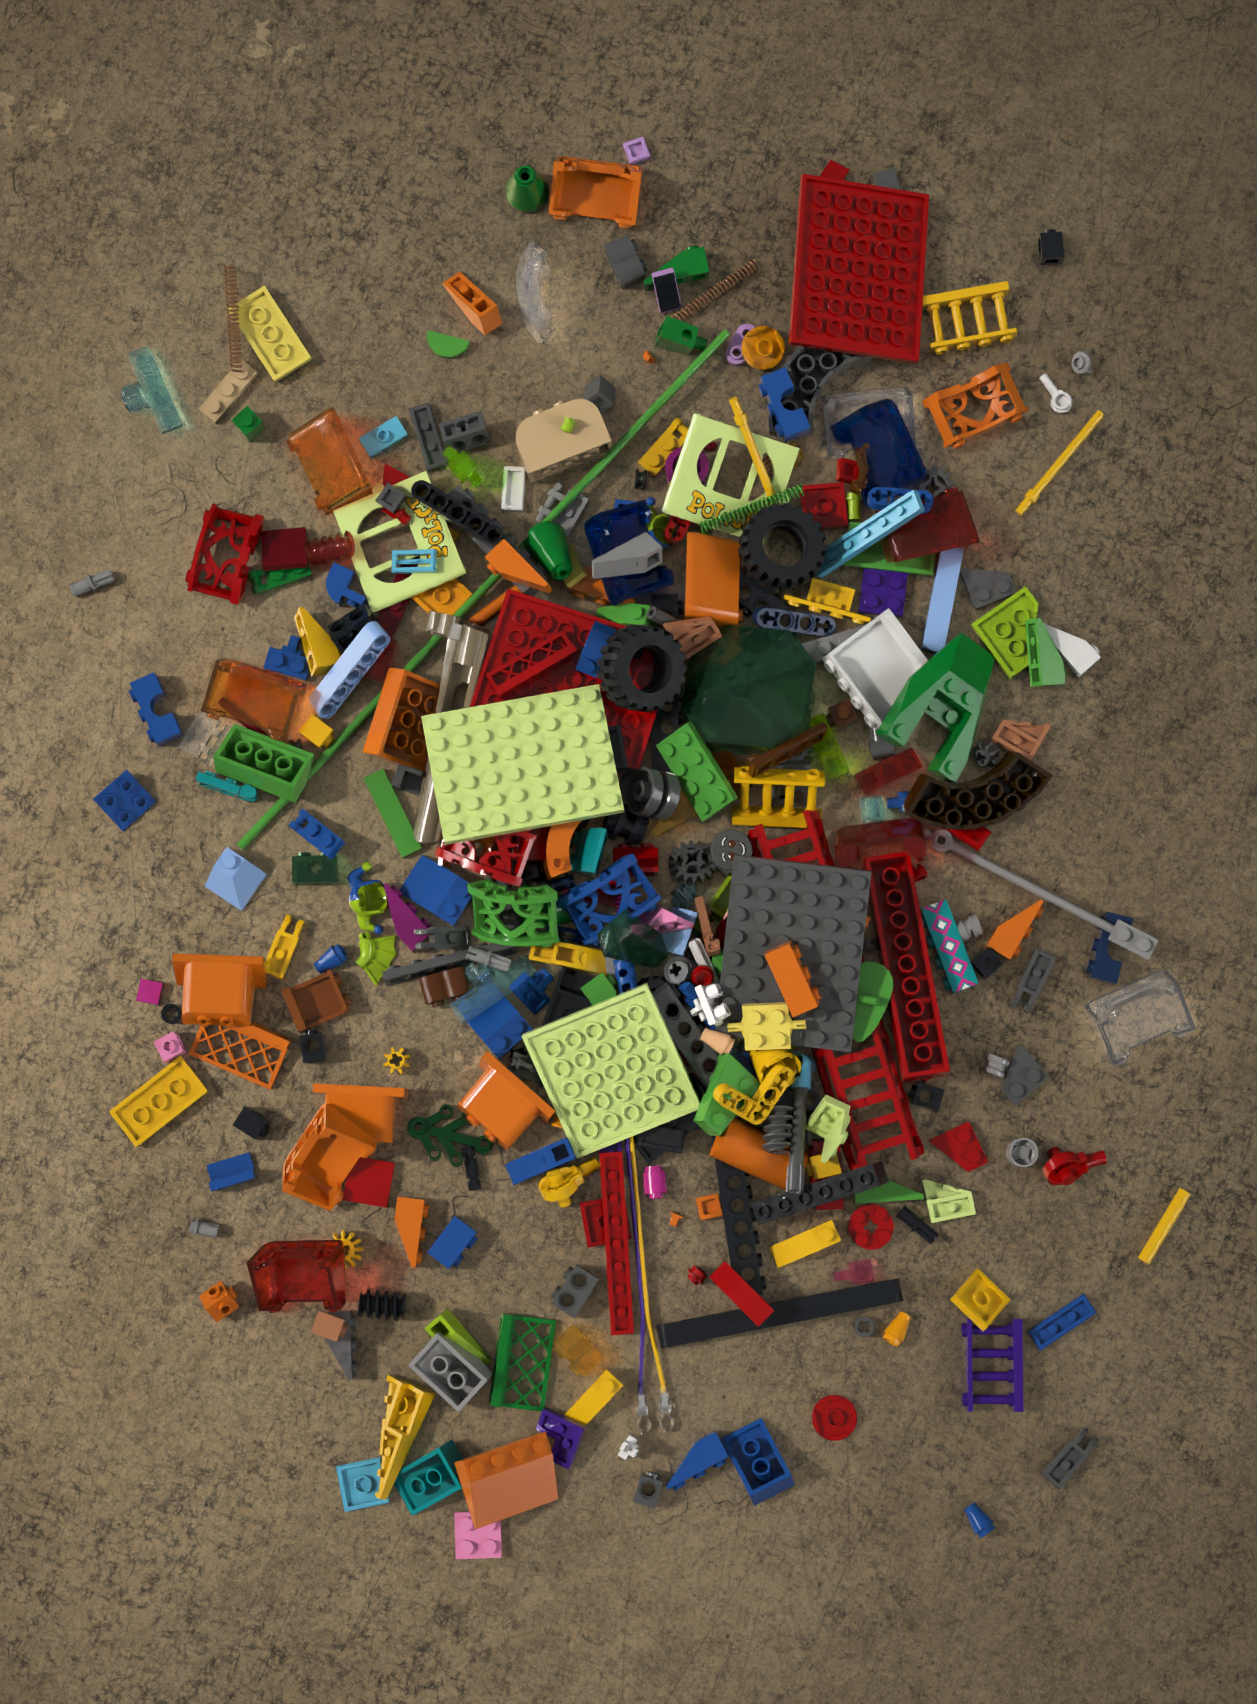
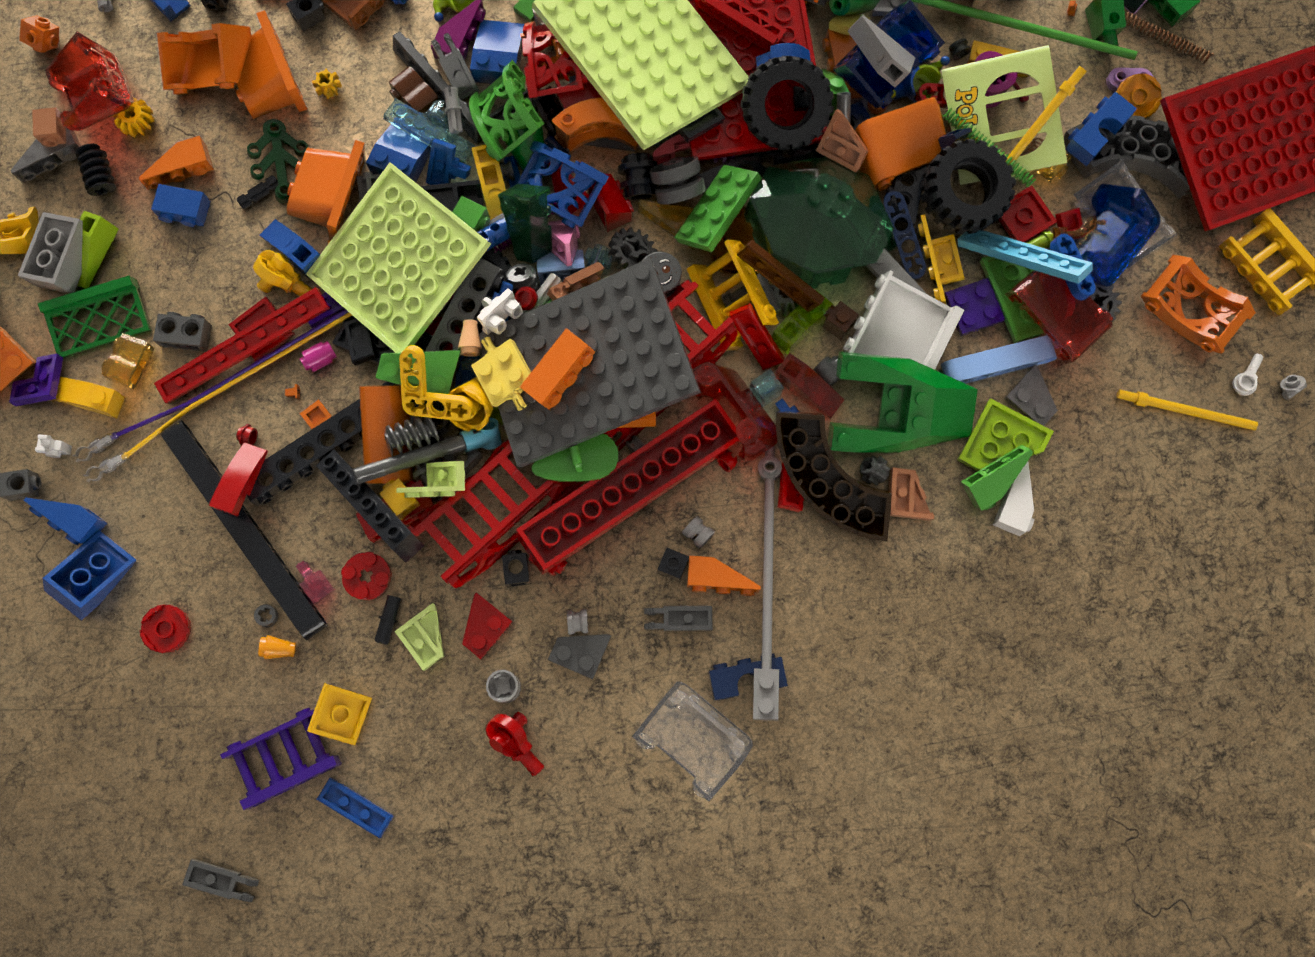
camera: 55 degrees right, 5 degrees down
red tile [342,1157,395,1208] -> none
lime arm [355,932,397,986] -> none
teal slope [569,828,608,879] -> none
yellow slope [769,1219,841,1268] -> none
bright green slope [854,1180,924,1204] -> none
brick [920,899,979,994] -> none
blue cone [964,1502,995,1539] -> none
yellow piece [1138,1188,1191,1265] -> none
none -> red tile [729,303,785,370]
none -> dark blue slope [938,128,971,151]

